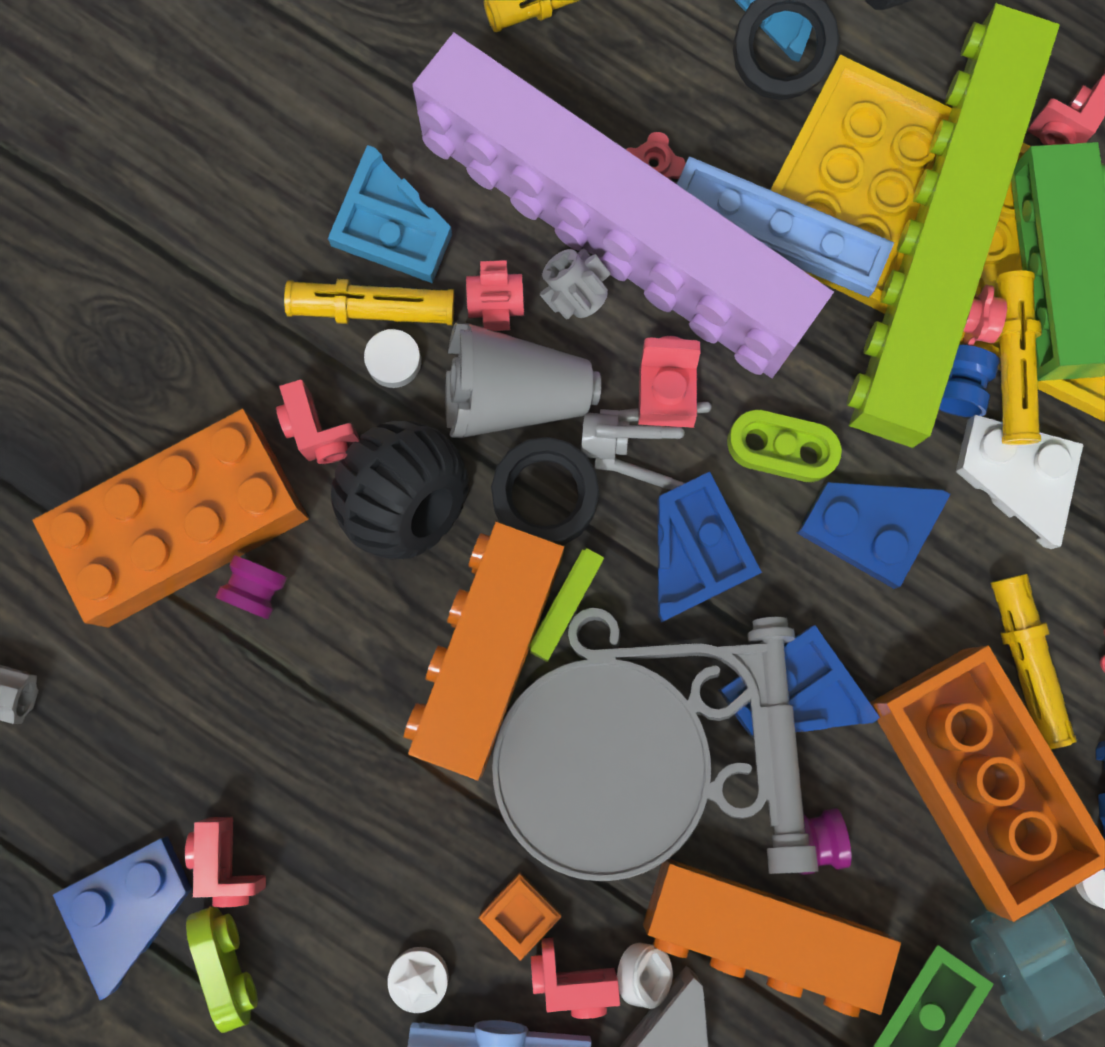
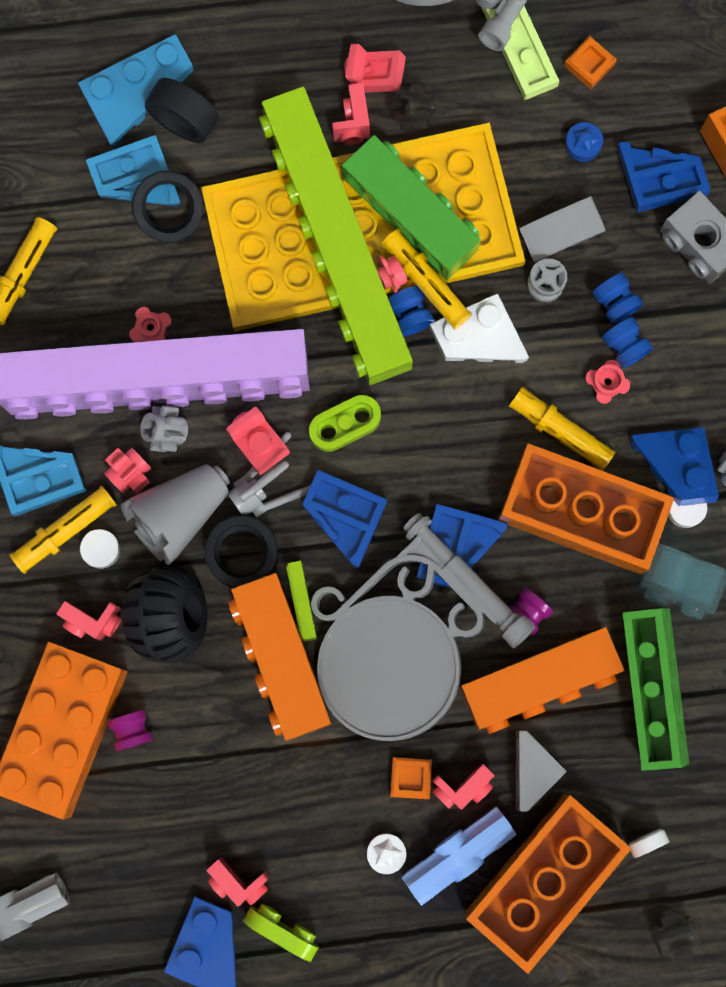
camera: 35 degrees left, 0 degrees up
white tile [617,943,673,1009] -> none
light blue tile [677,156,894,298] -> none
blue wing [797,482,951,589] -> none

